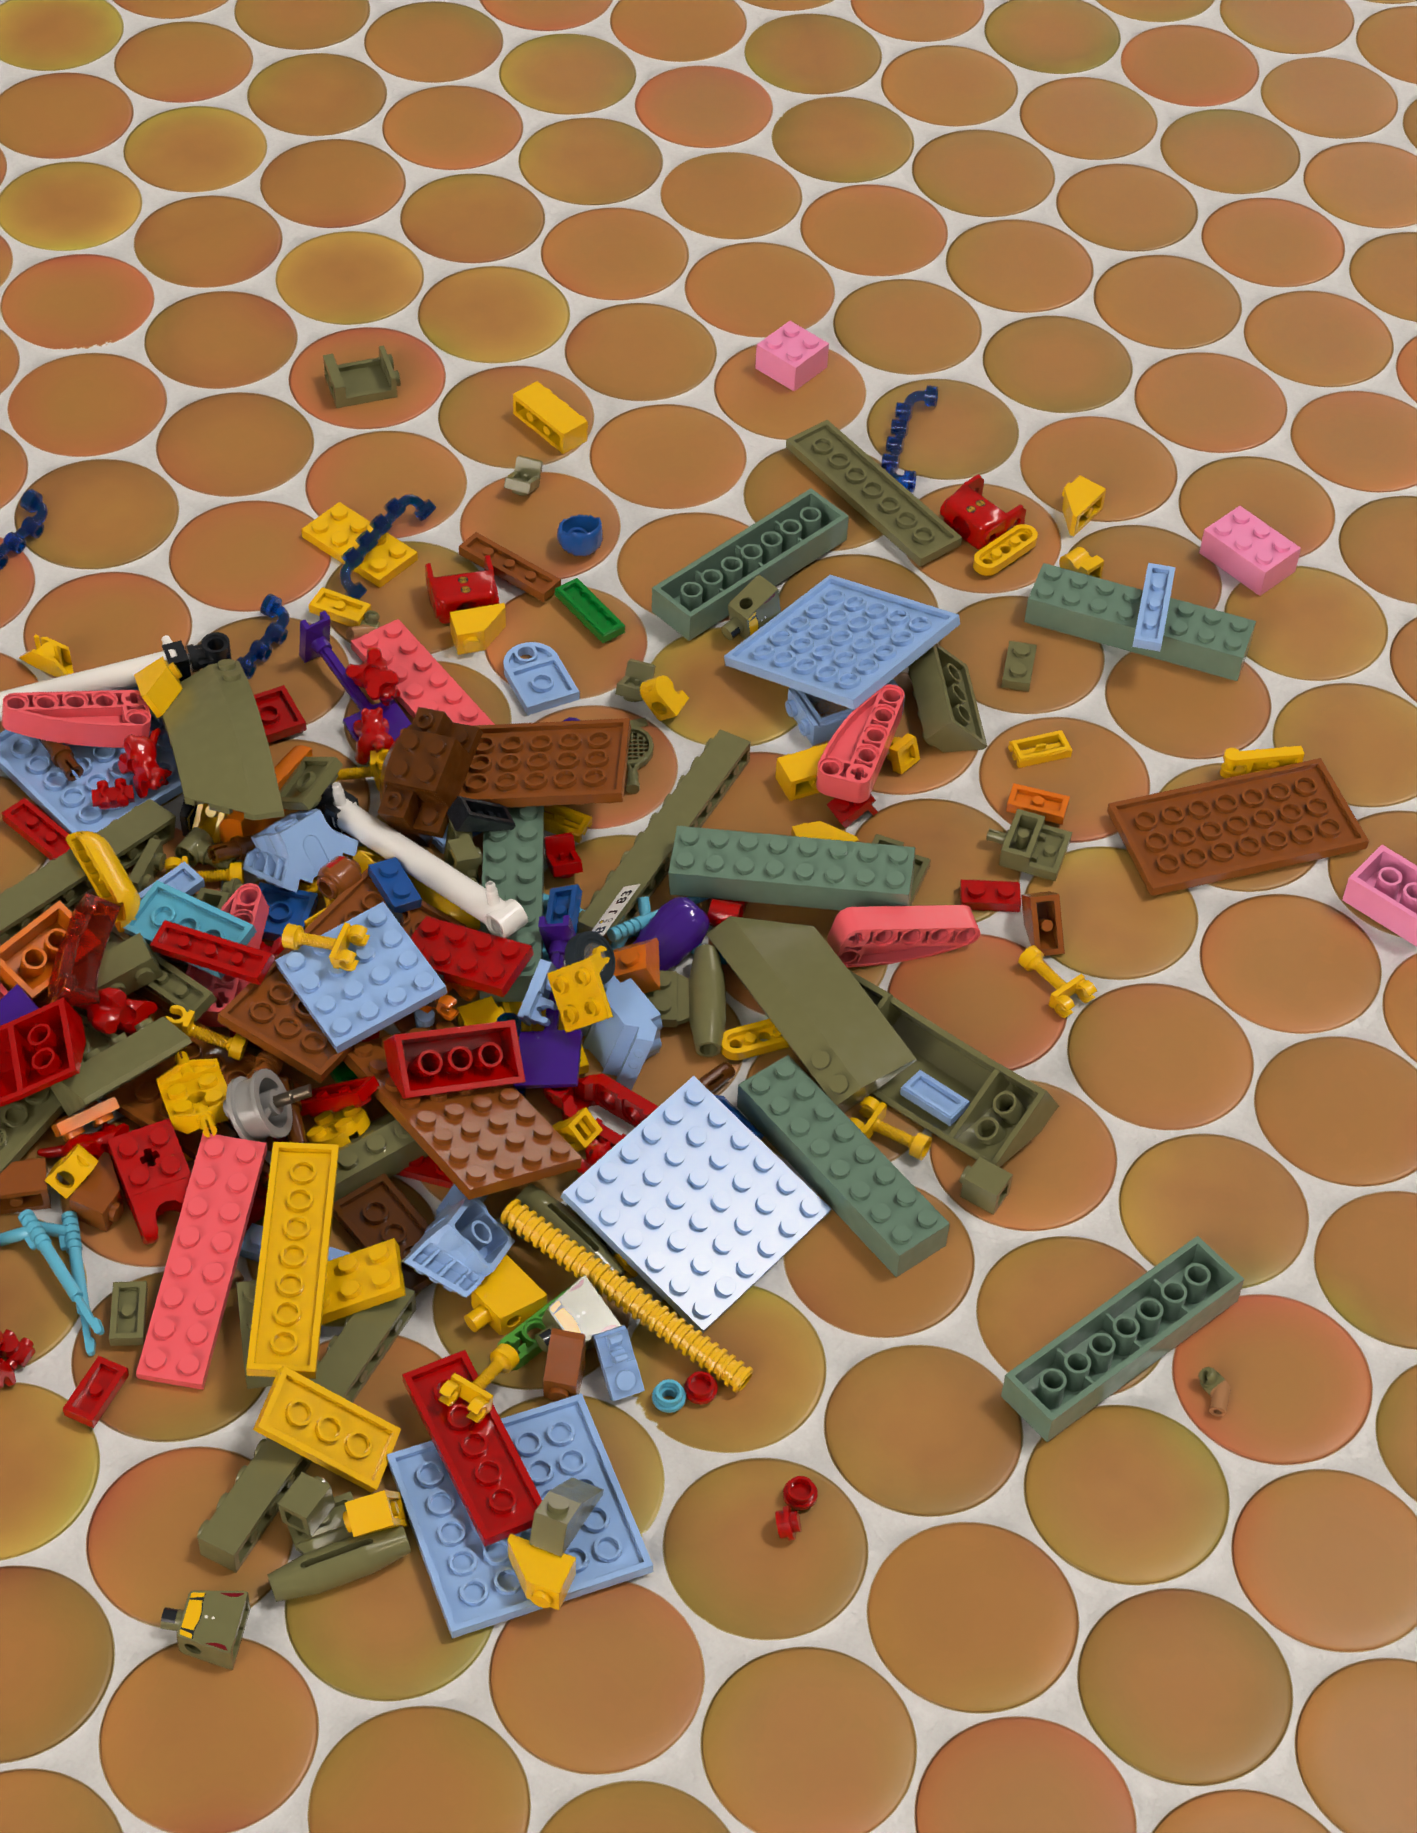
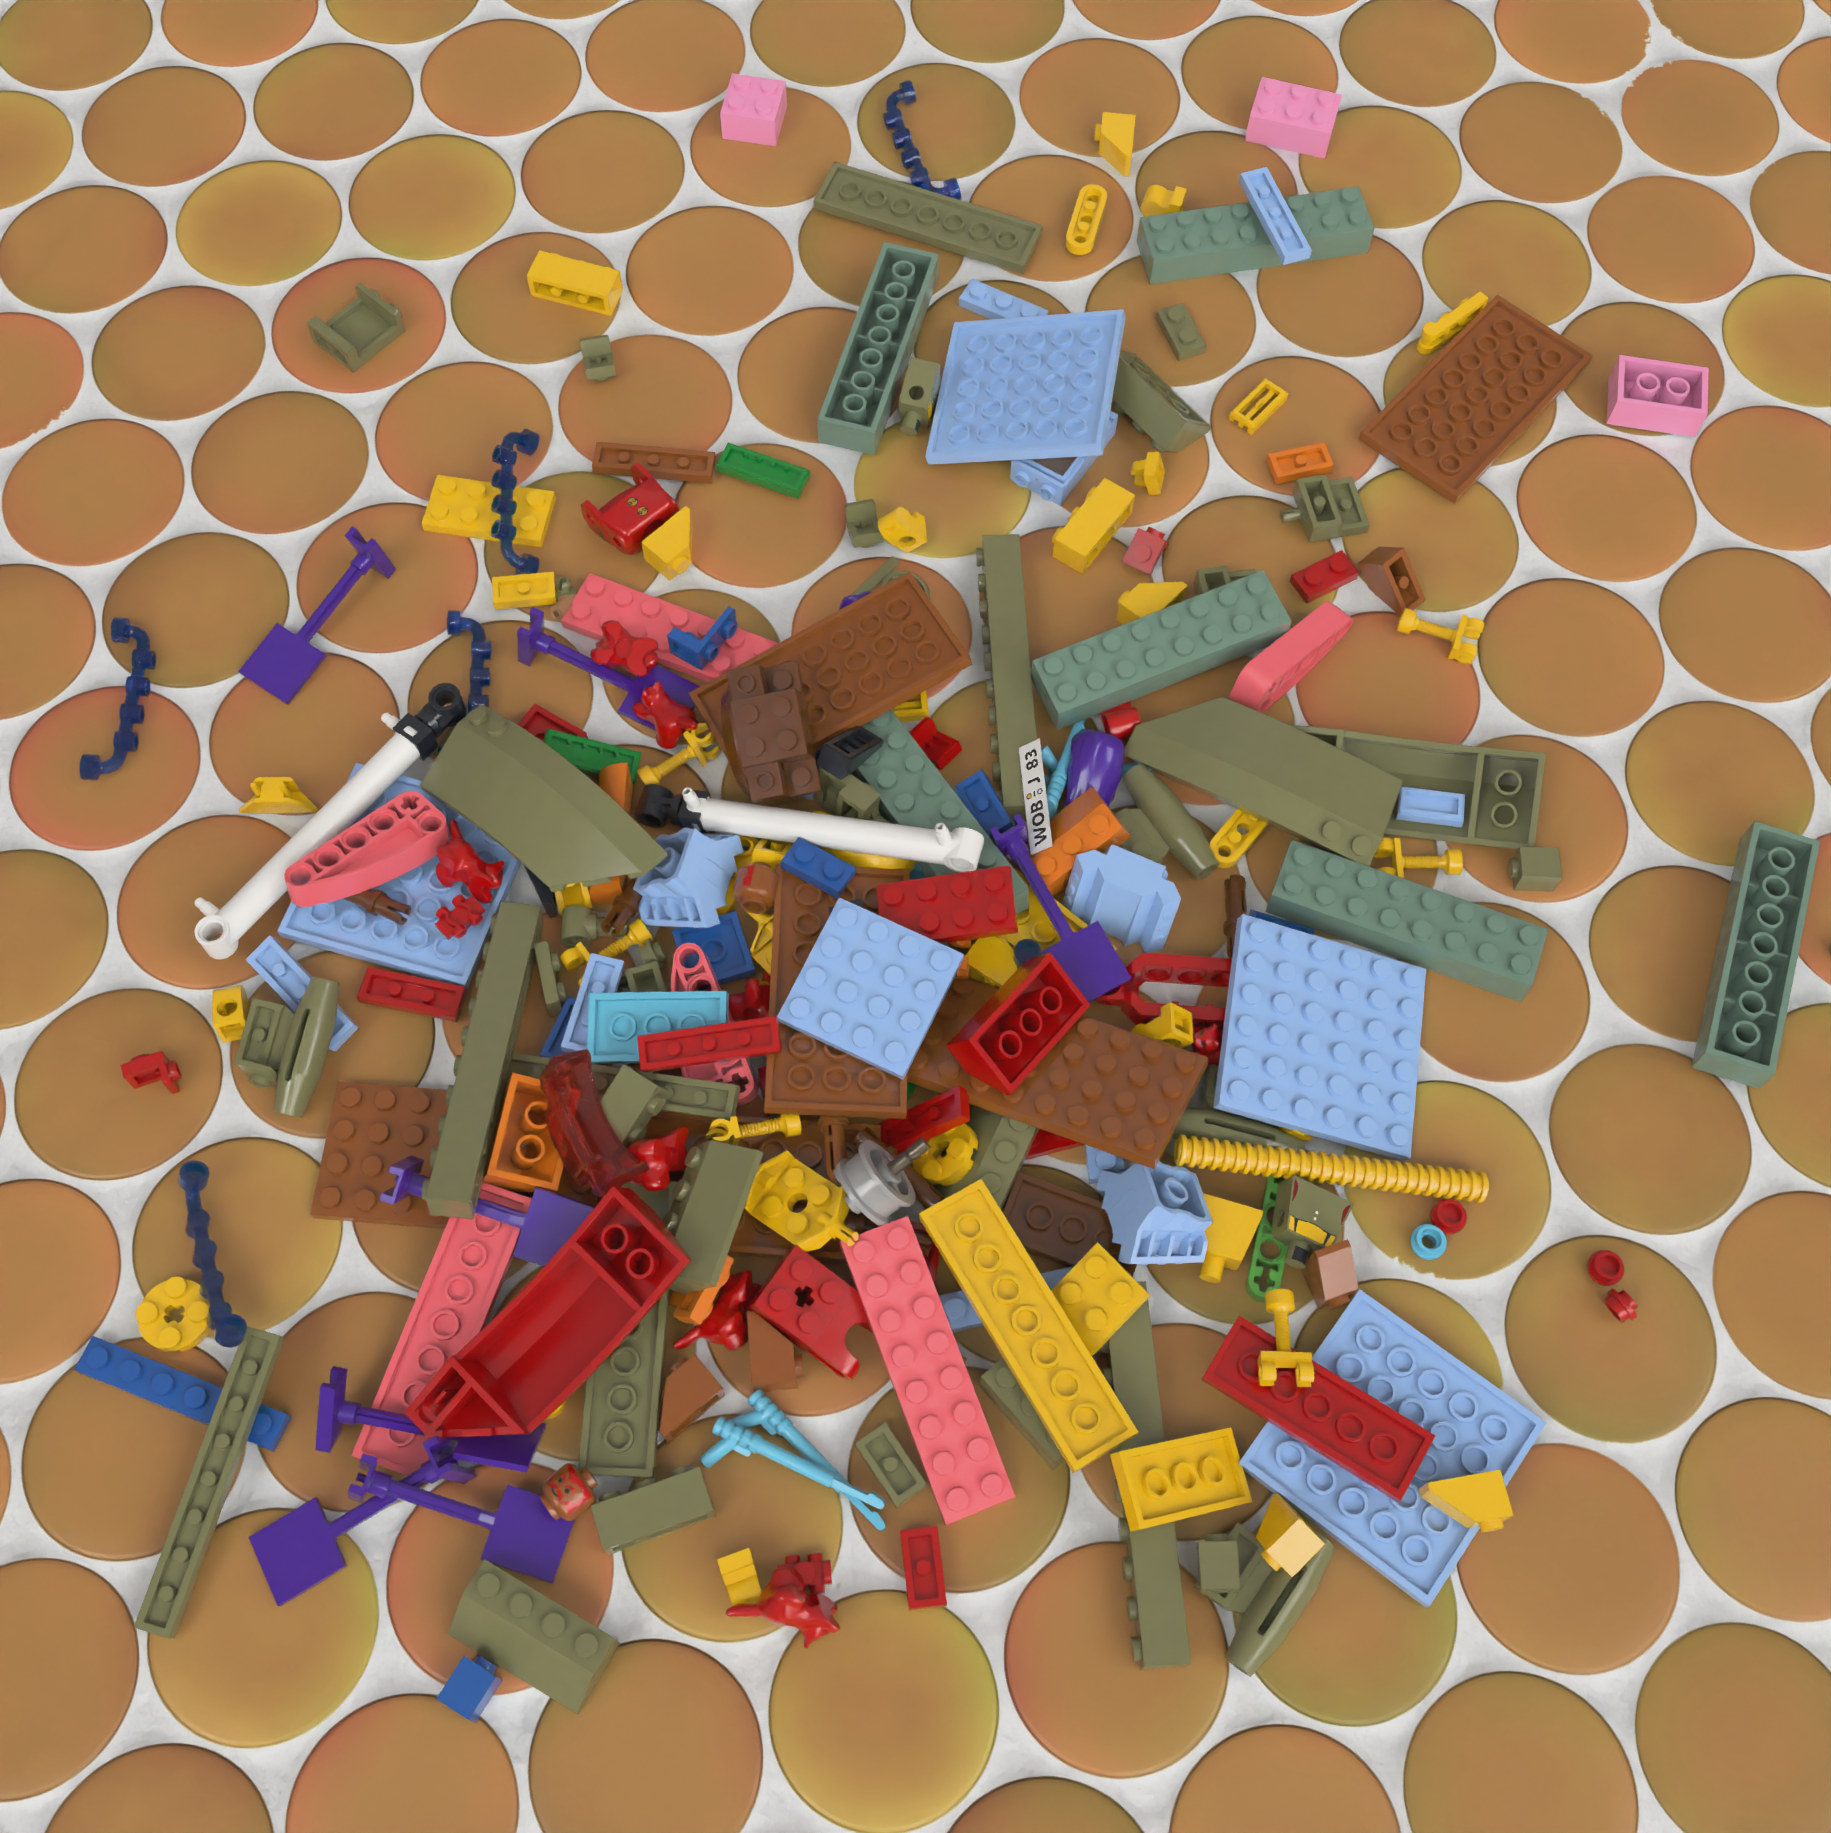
camera: 30 degrees left, 15 degrees up
yellow leg [44,1144,98,1199] -> none
yellow brick [66,831,141,933] -> none
yellow slope [134,656,183,718] -> none
olive torso [161,1590,251,1670] -> none
olive plate [280,757,343,810] -> none
yellow bar [282,922,370,971] -> none
light blue tile [503,642,580,715] -> none
light blue plate [517,959,557,1026] -> none
olive slope [529,1478,604,1557] -> none
yellow plate [547,931,615,1033] -> none
blue hair [557,514,603,556] -> none
light blue plate [592,1325,645,1401] -> none
coral beam [816,684,905,803] -> none
red piece [940,474,1026,550] -> none
none -> dark purple piece [238,526,396,705]
none -> green plate [543,728,641,785]
none -> blue bracket [667,606,738,670]
none -> light blue plate [959,279,1048,319]

